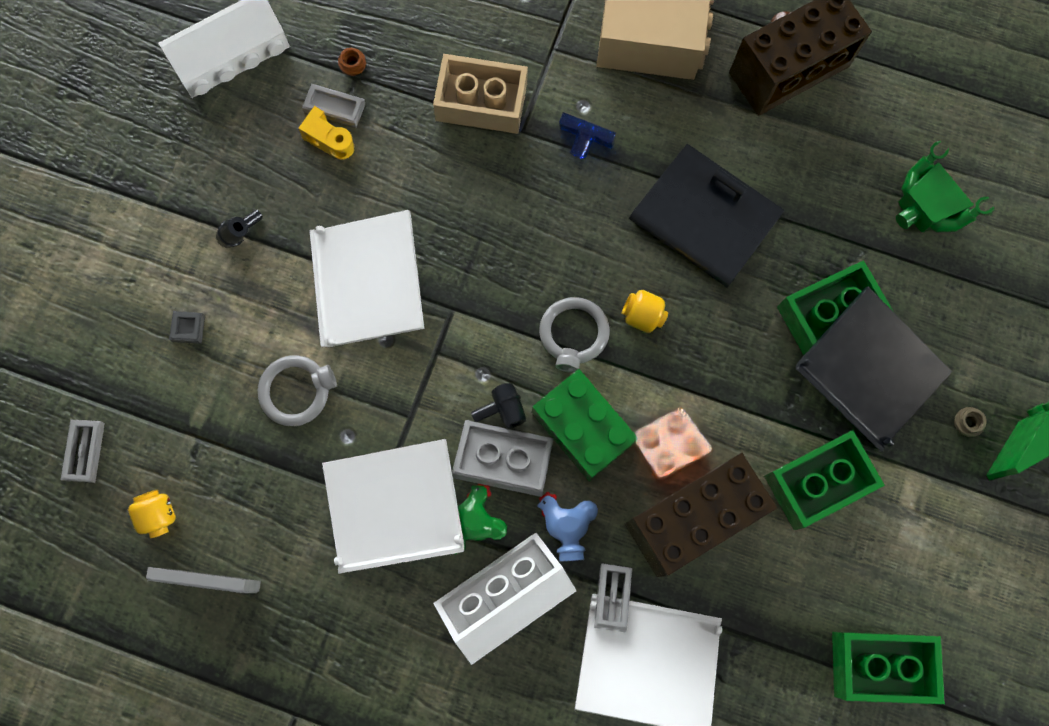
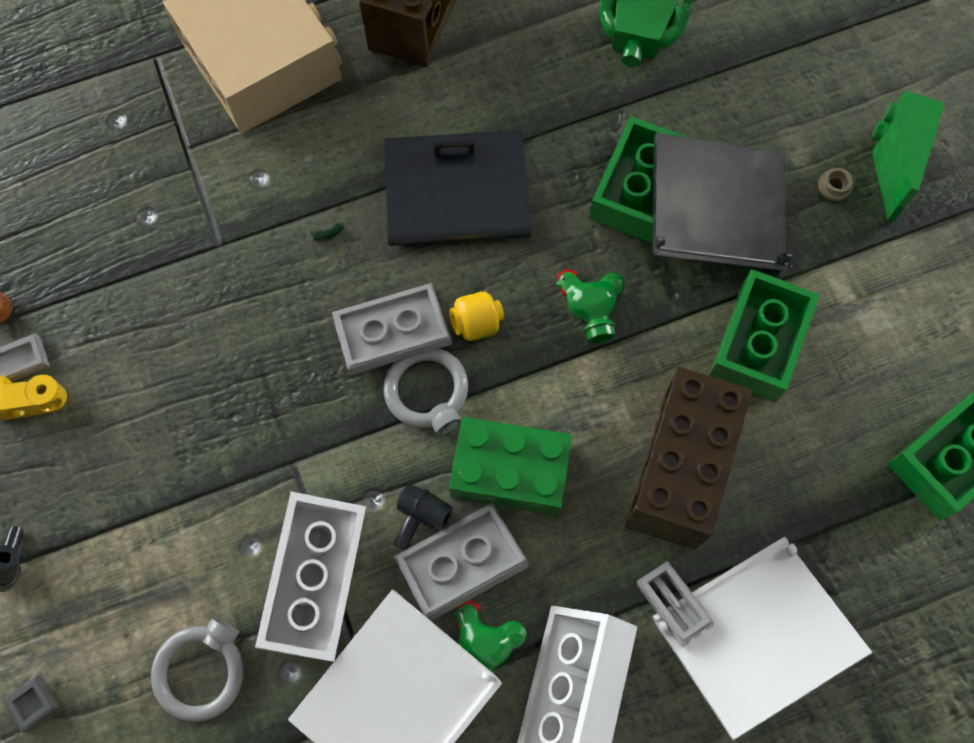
camera: 35 degrees left, 5 degrees down
white container [310,210,424,347] -> none
tan brick [433,54,528,134] -> none
medium blue animal [537,492,598,562] -> none
clear blue tile [559,112,616,159] -> none
clear orange hinge [634,407,714,480] -> none
none -> white slope [255,492,366,662]
none -> dark green leg [311,222,344,241]
none -> light grey tile [332,283,452,375]
none -> green animal [556,268,625,344]

